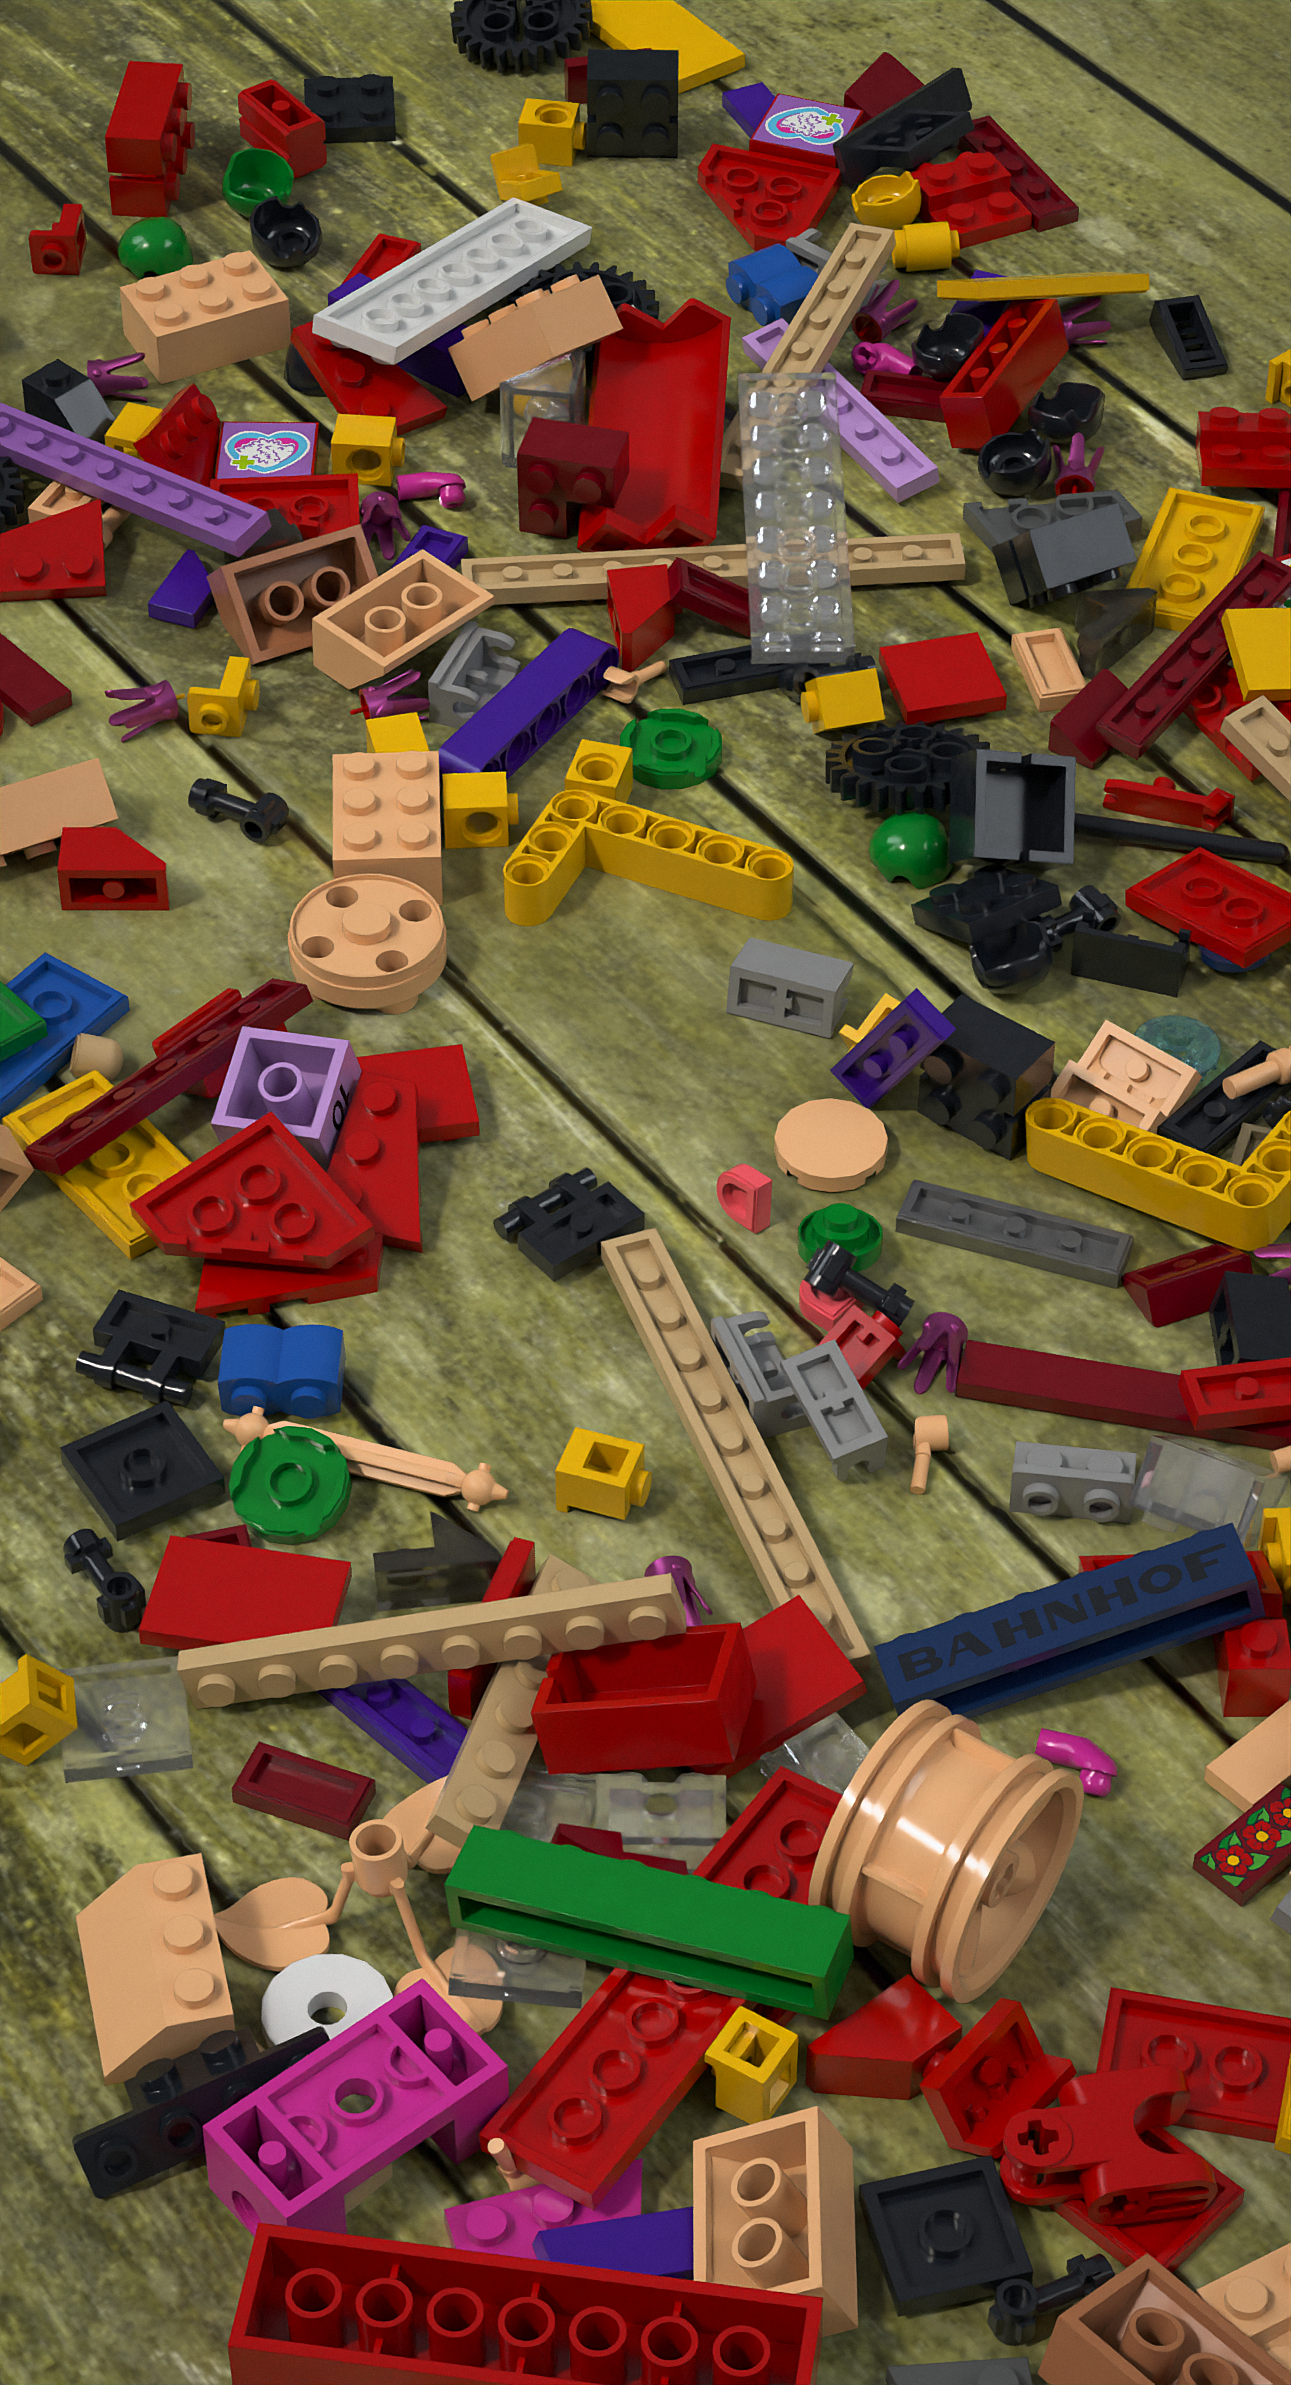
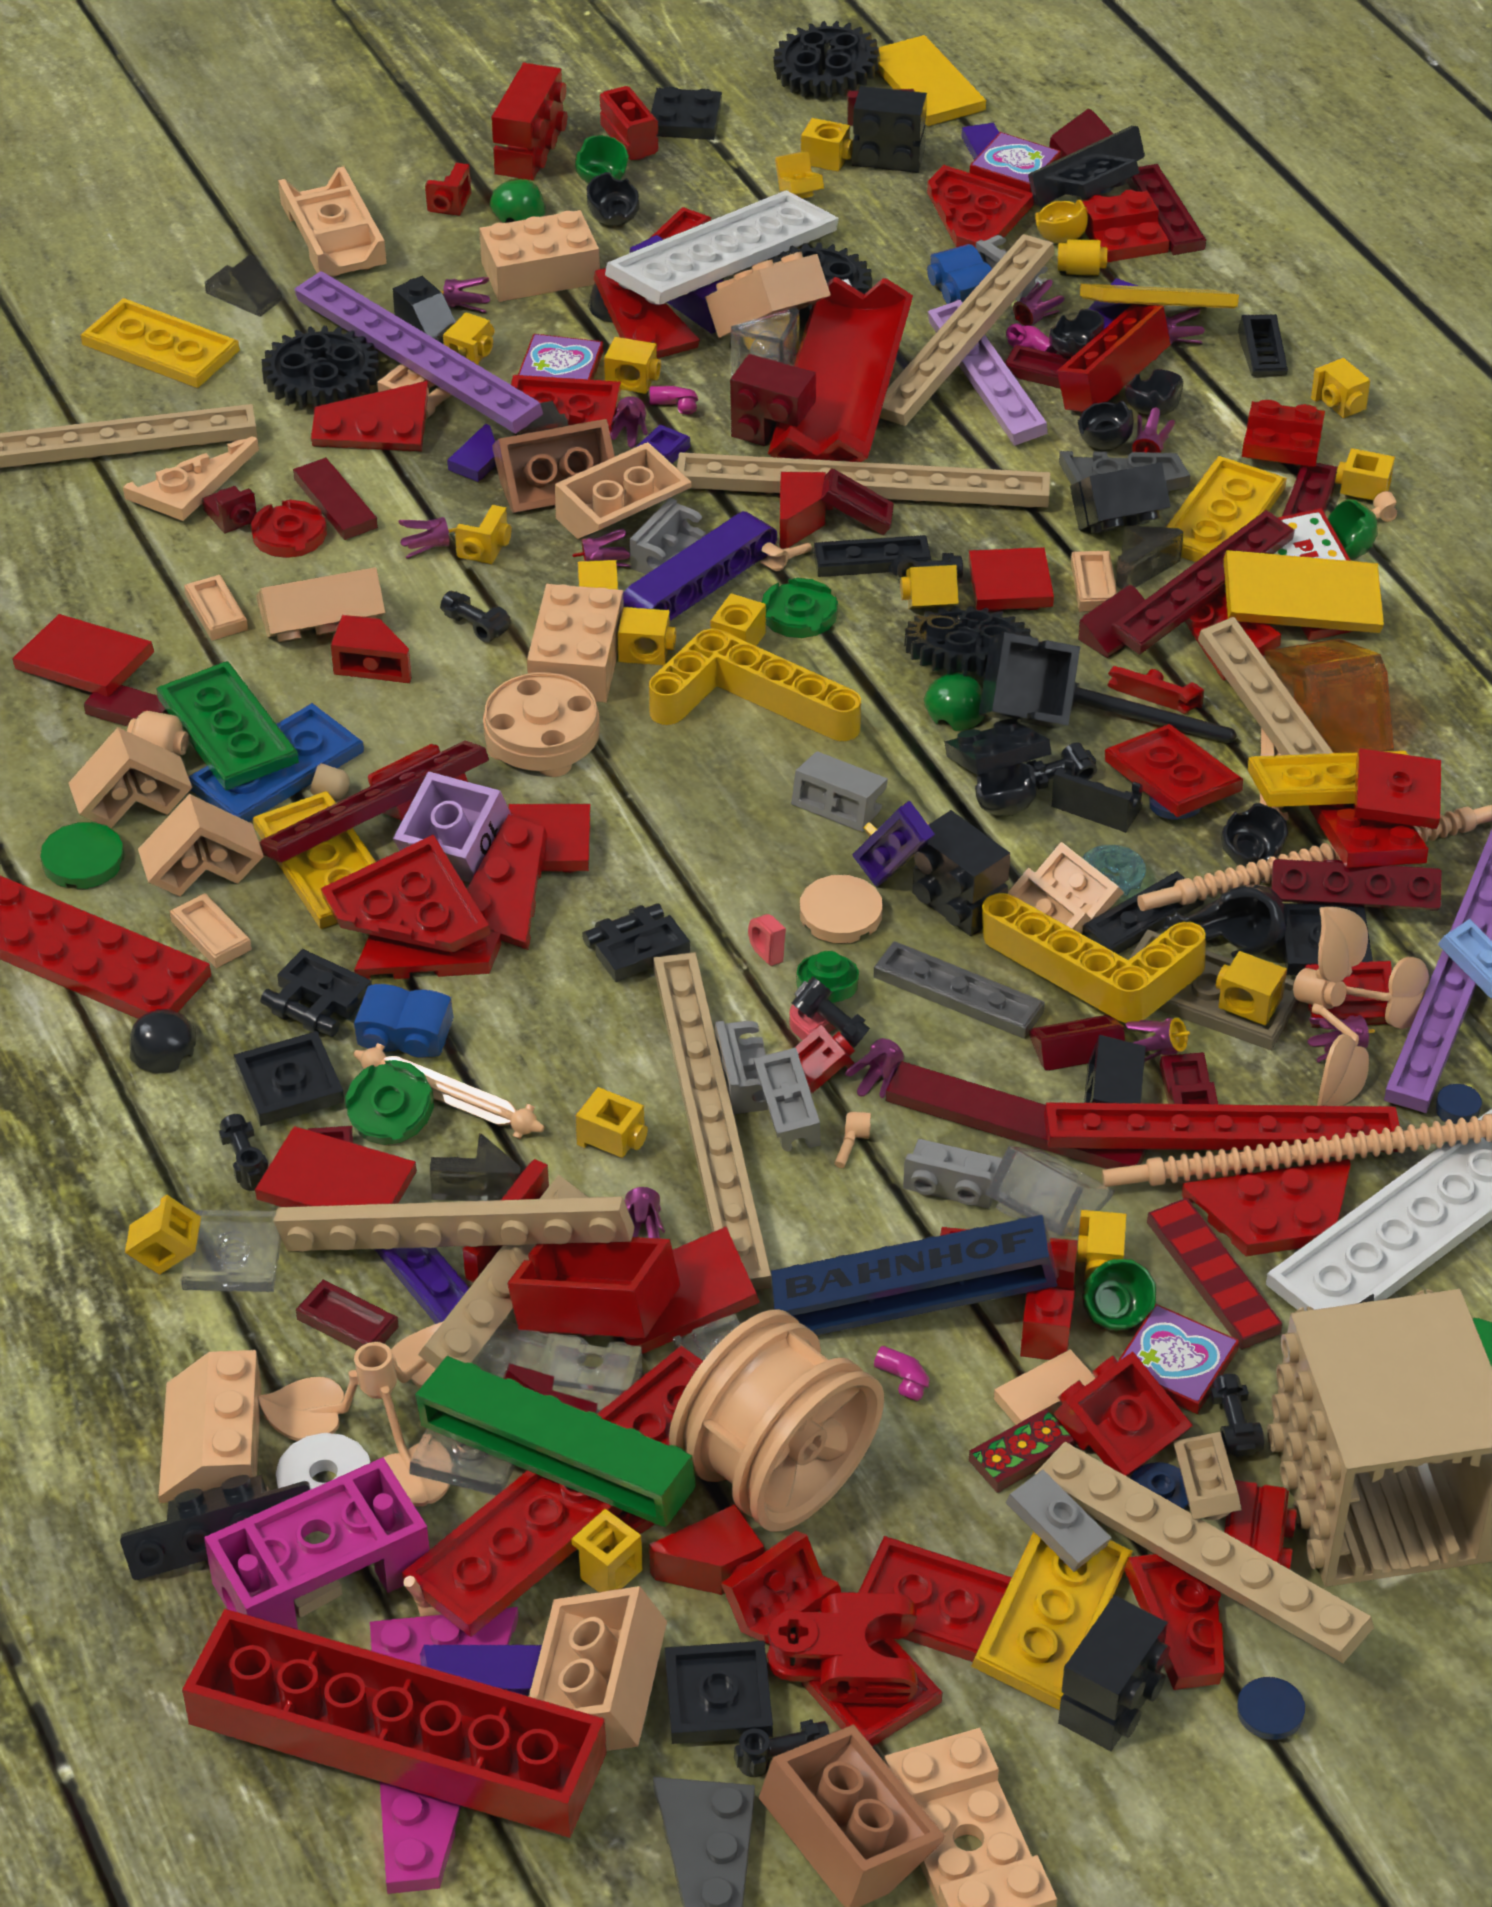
camera: 10 degrees right, 0 degrees up
red wing [133,383,221,488] -> none
clear plate [737,372,855,664] -> none

